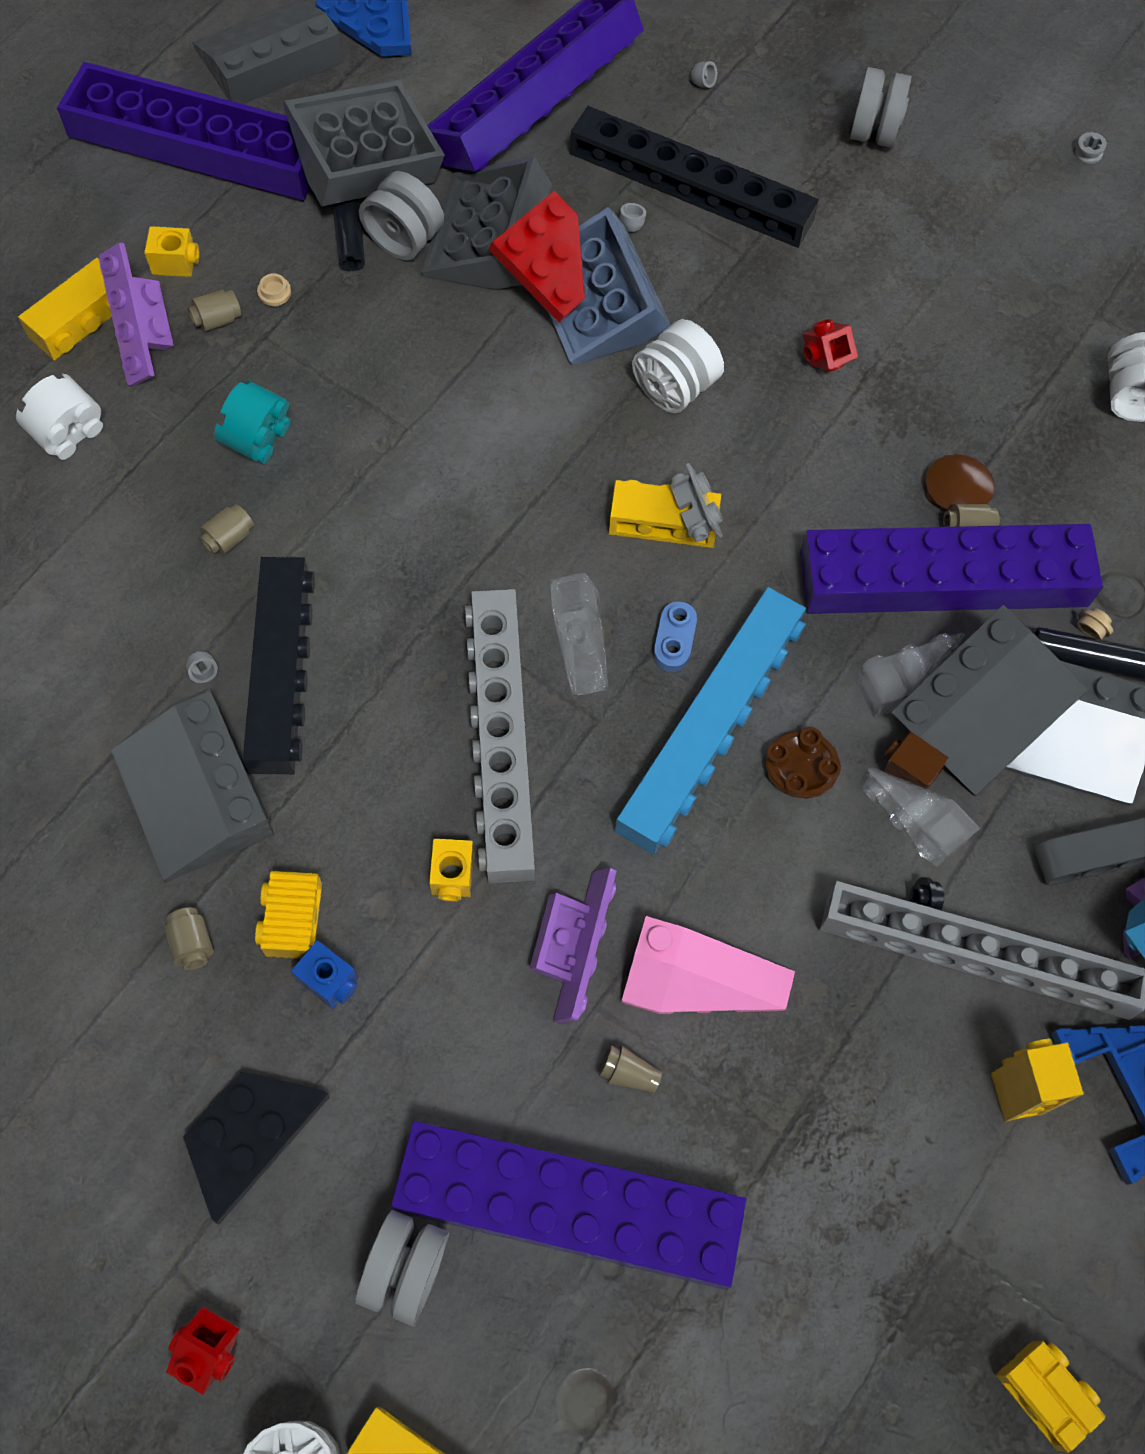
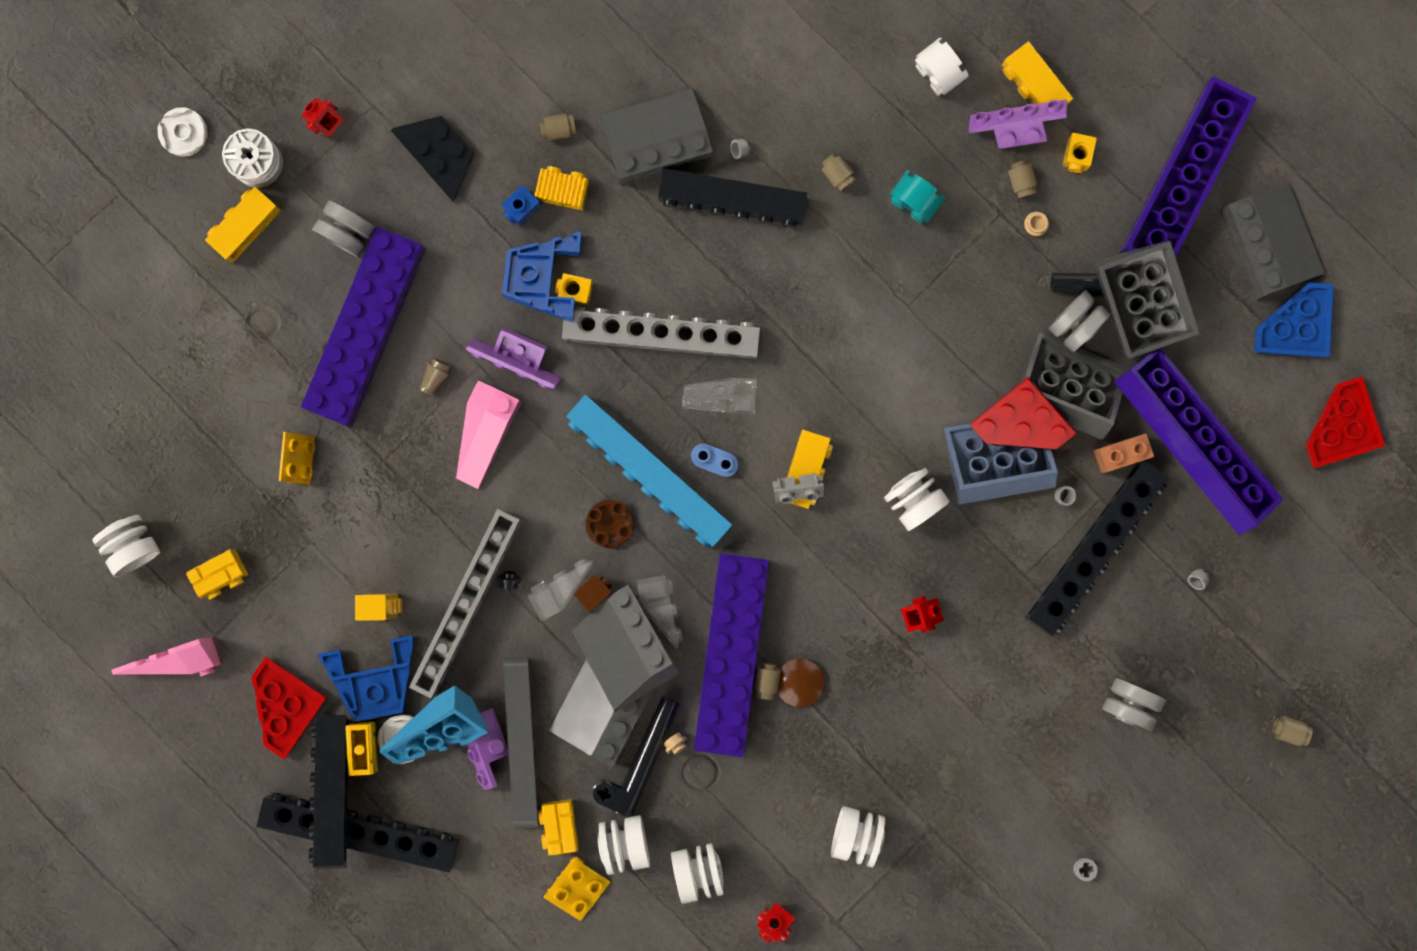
camera: 105 degrees right, 20 degrees up
none -> yellow hinge [279,432,315,485]
none -> blue wing [502,232,582,322]
none -> nougat brick [1093,434,1154,473]

